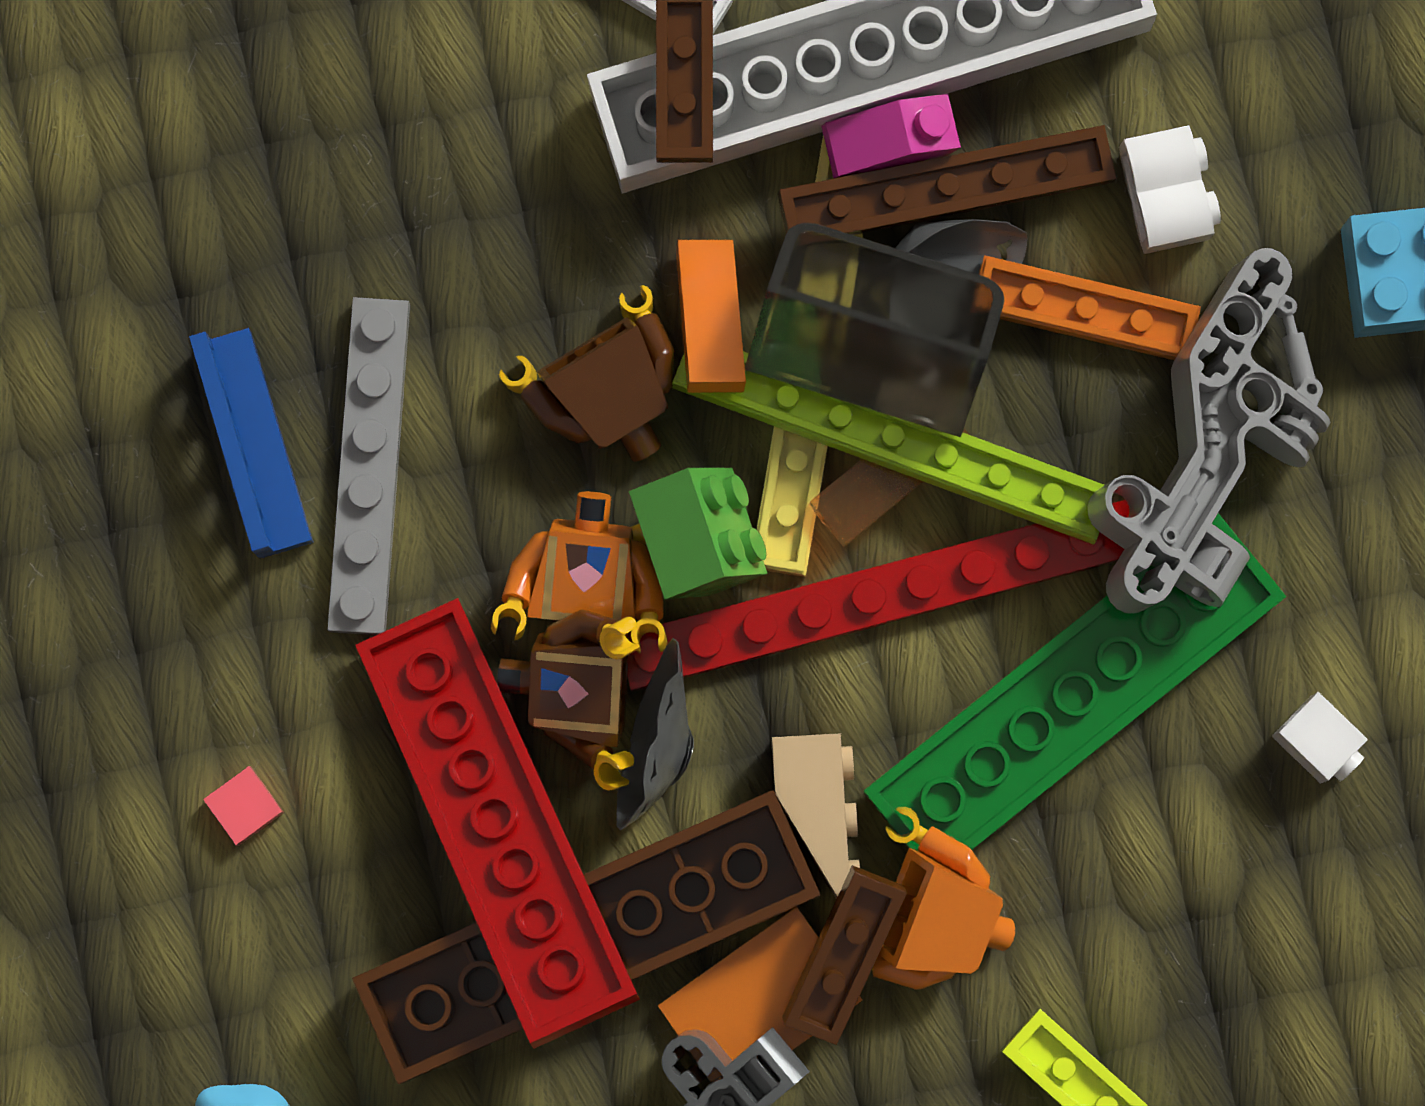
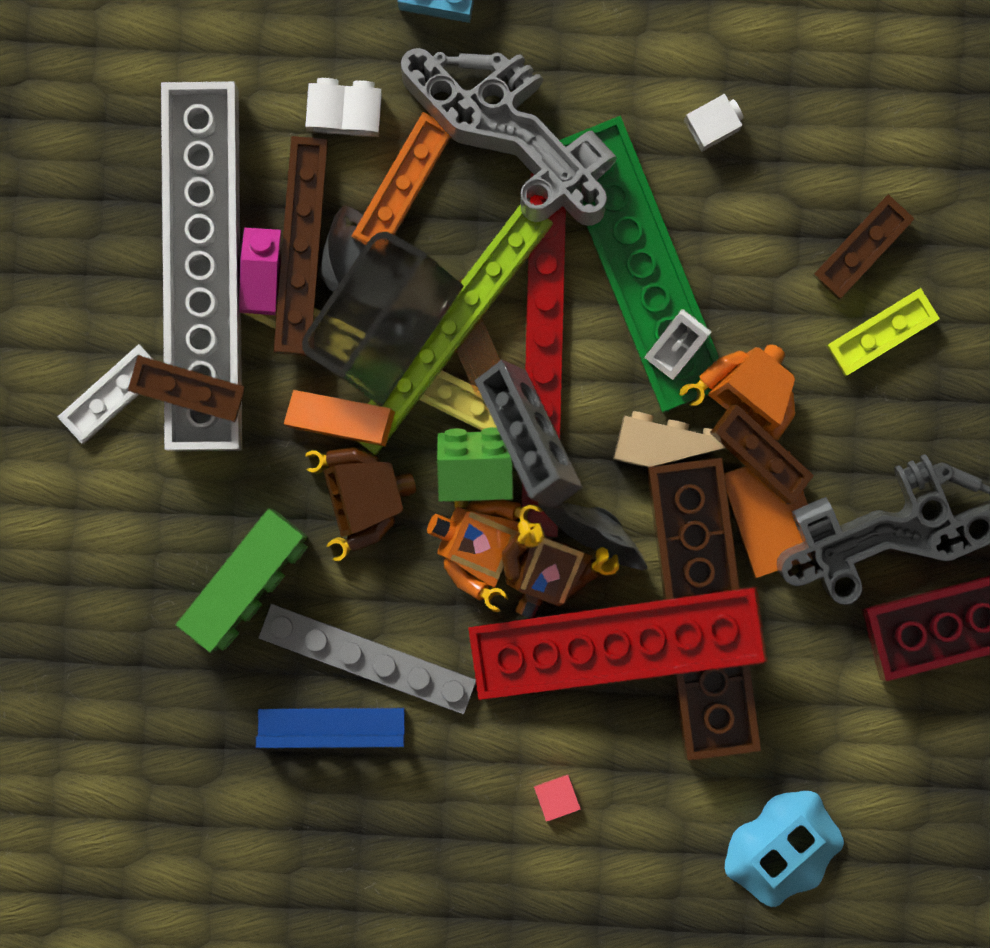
camera: 80 degrees left, 5 degrees up
none -> bright green brick [176,509,308,653]
none -> dark grey brick [475,360,582,508]
none -> white slope [644,309,711,380]
none -> reddish brown plate [813,194,915,300]

